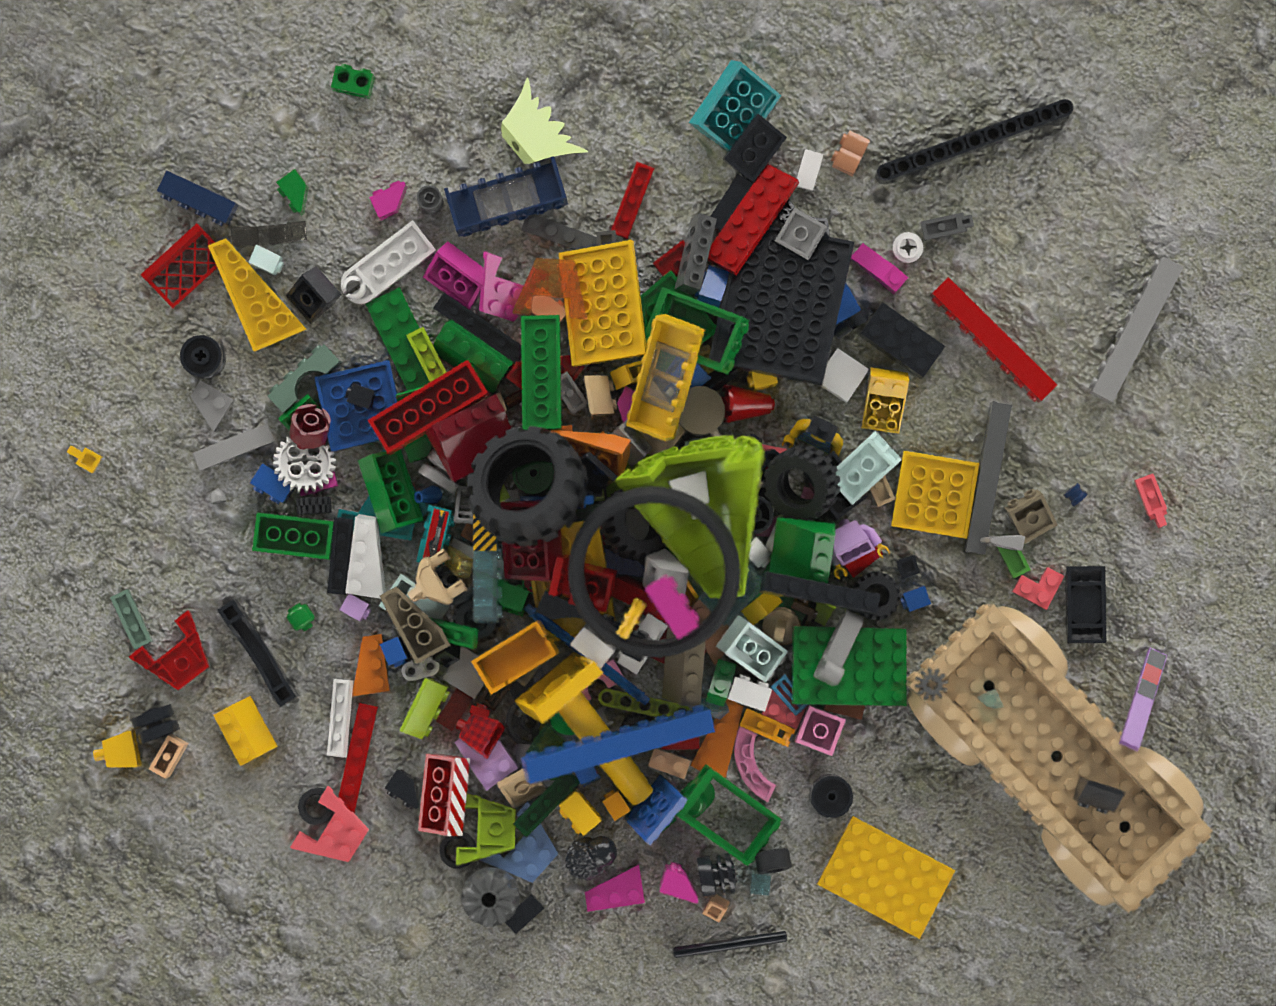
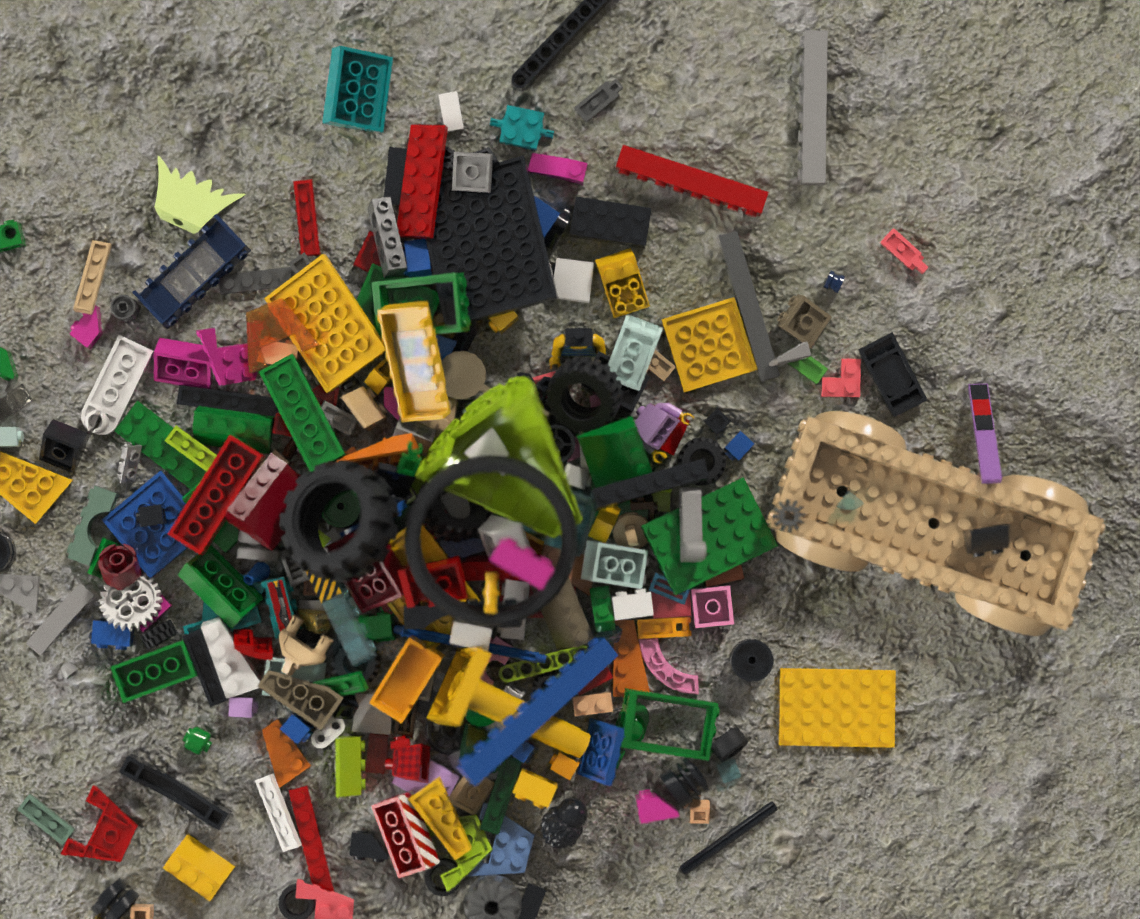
camera: 25 degrees left, 0 degrees up
dark pink wing [585,864,645,912] -> none
red cone [721,385,775,423] -> none
black plate [722,114,787,183] -> none
nougat brick [831,131,870,177] -> none
white gear [892,232,923,263] -> none
none -> tan tile [73,240,112,315]
none -> light grey hinge [117,442,142,483]
none -> red slope [233,629,273,660]
none -> green plate [396,441,423,477]
none -> yellow wing [408,776,472,860]
none -> teal plate [489,105,554,151]

